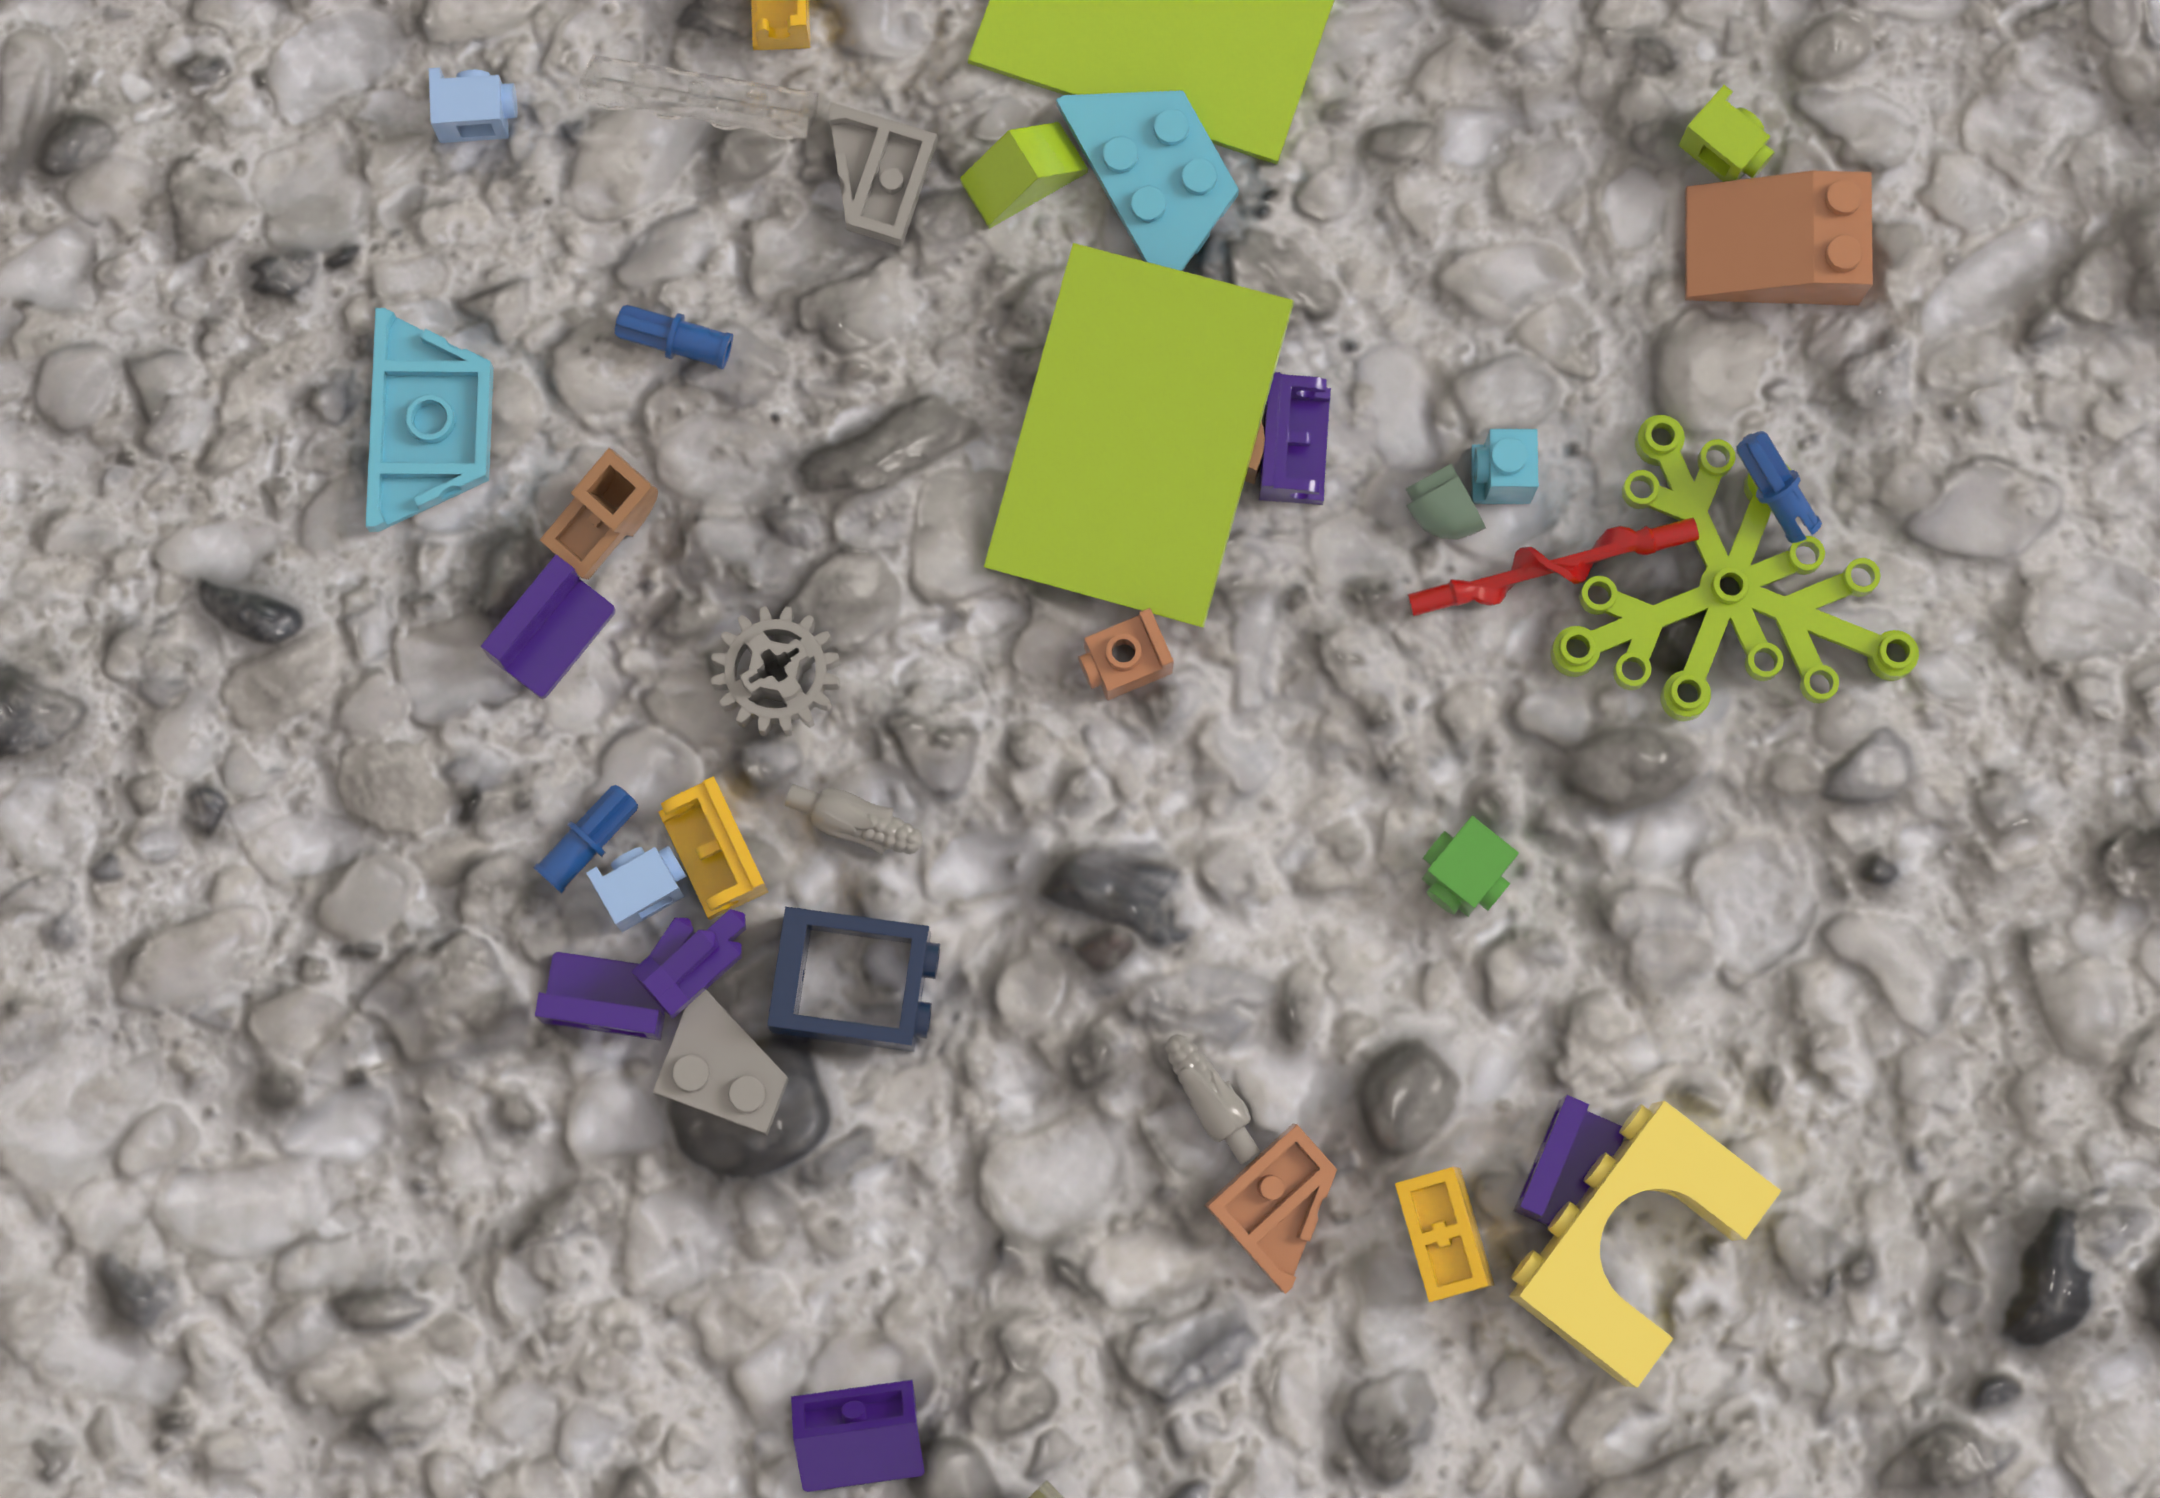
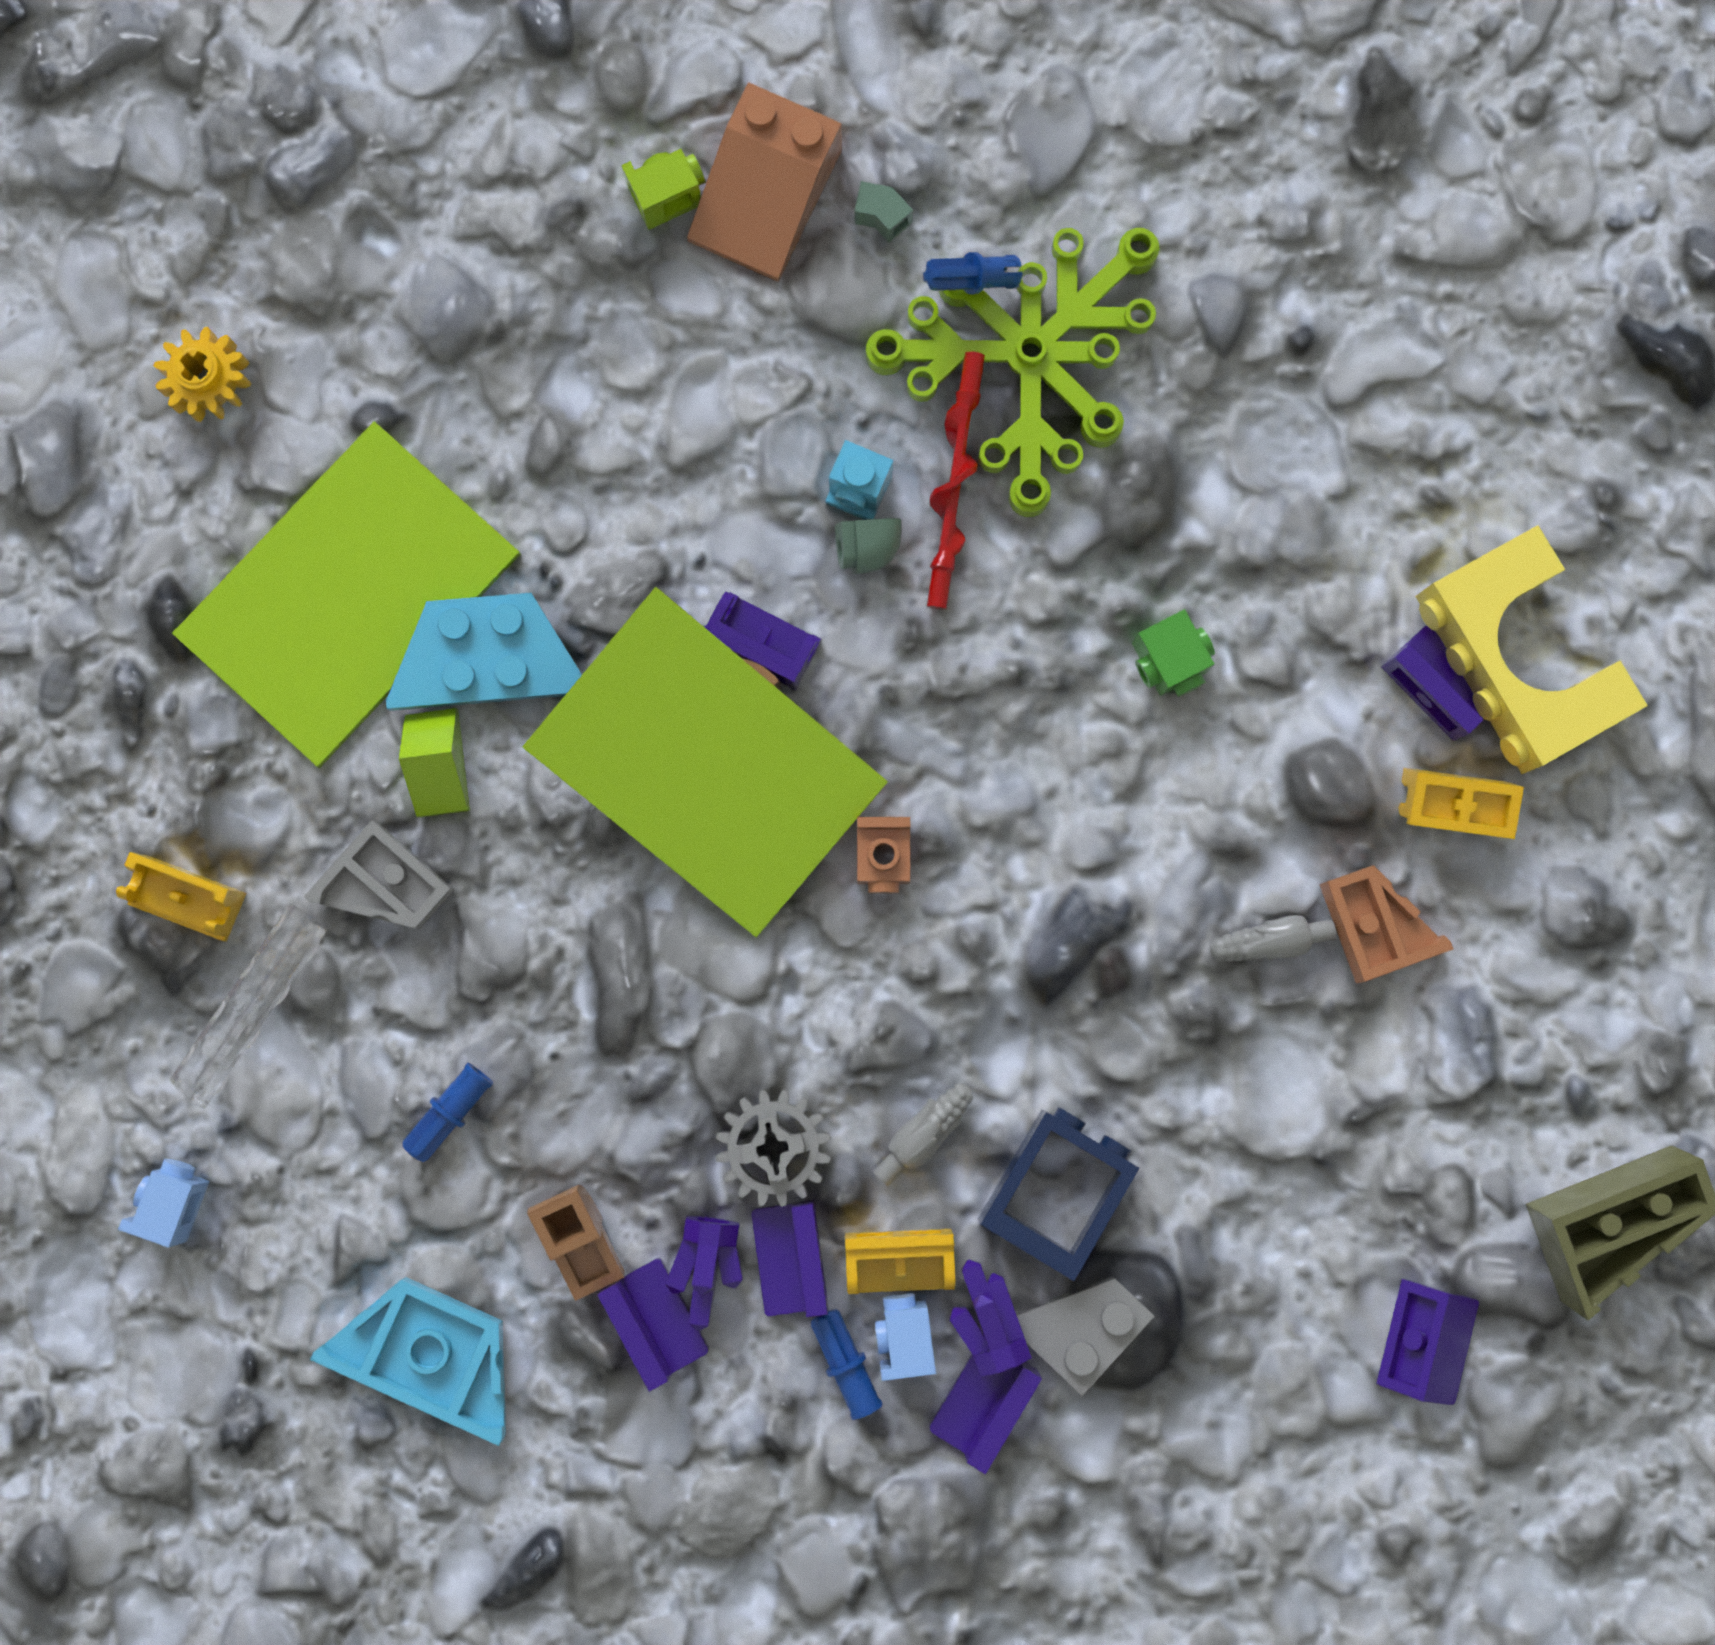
camera: 65 degrees left, 5 degrees up
none -> dark purple rock [665,1216,744,1331]
none -> dark purple panel [751,1200,829,1317]
none -> sand green piece [854,181,913,243]

